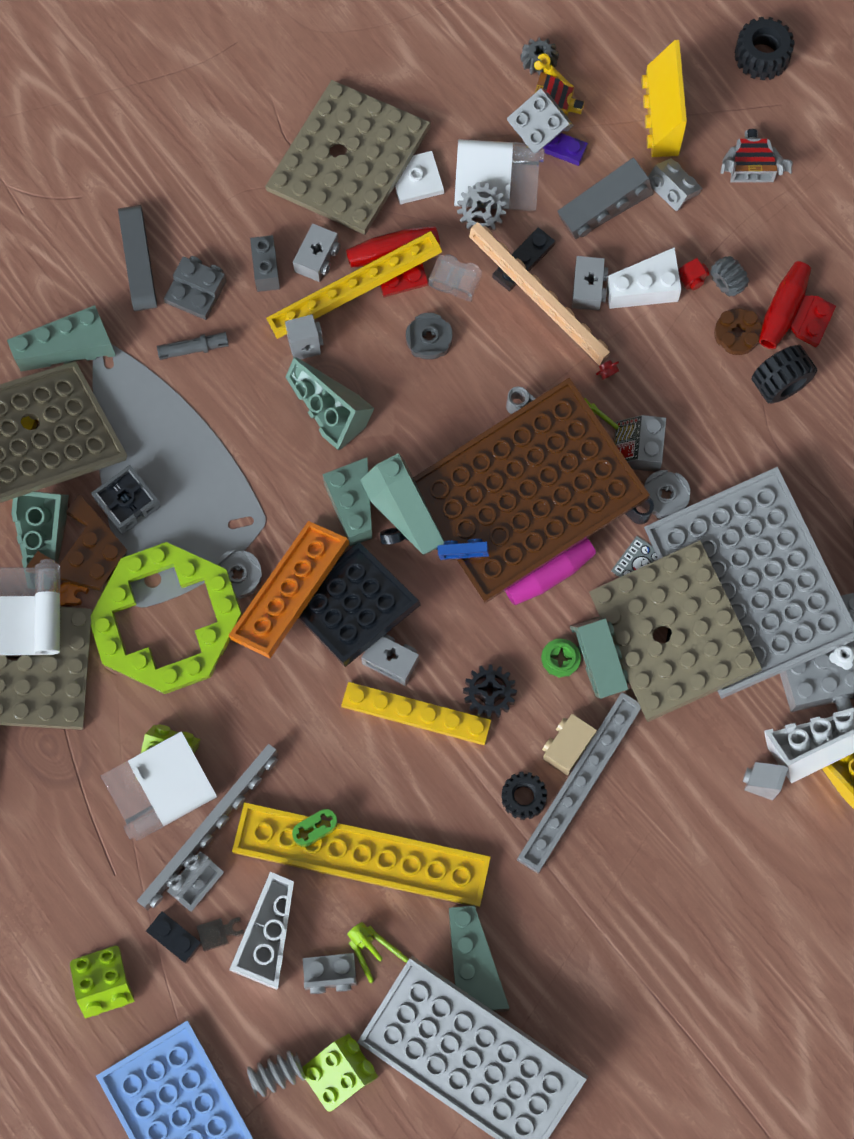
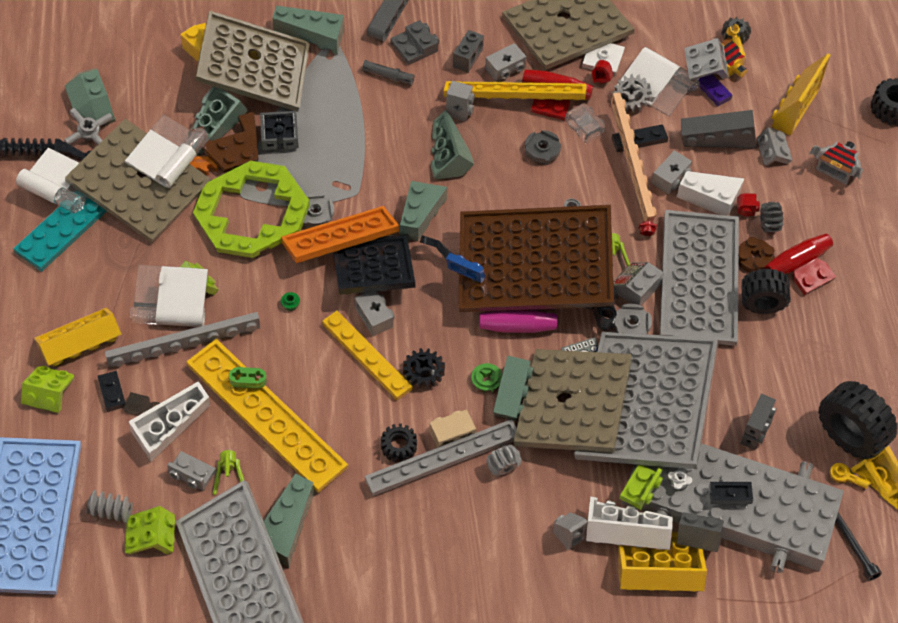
camera: 30 degrees right, 15 degrees down
light grey bracket [167,852,224,911] -> none
sand green wedge [360,453,444,555] -> none
none -> yellow slope [34,308,122,366]
none -> green plate [281,292,300,311]
none -> light grey gear [486,445,522,476]
none -> red plate [592,60,613,83]
none -> lime bracket [619,465,663,510]
none -> light grey plate [660,210,739,346]

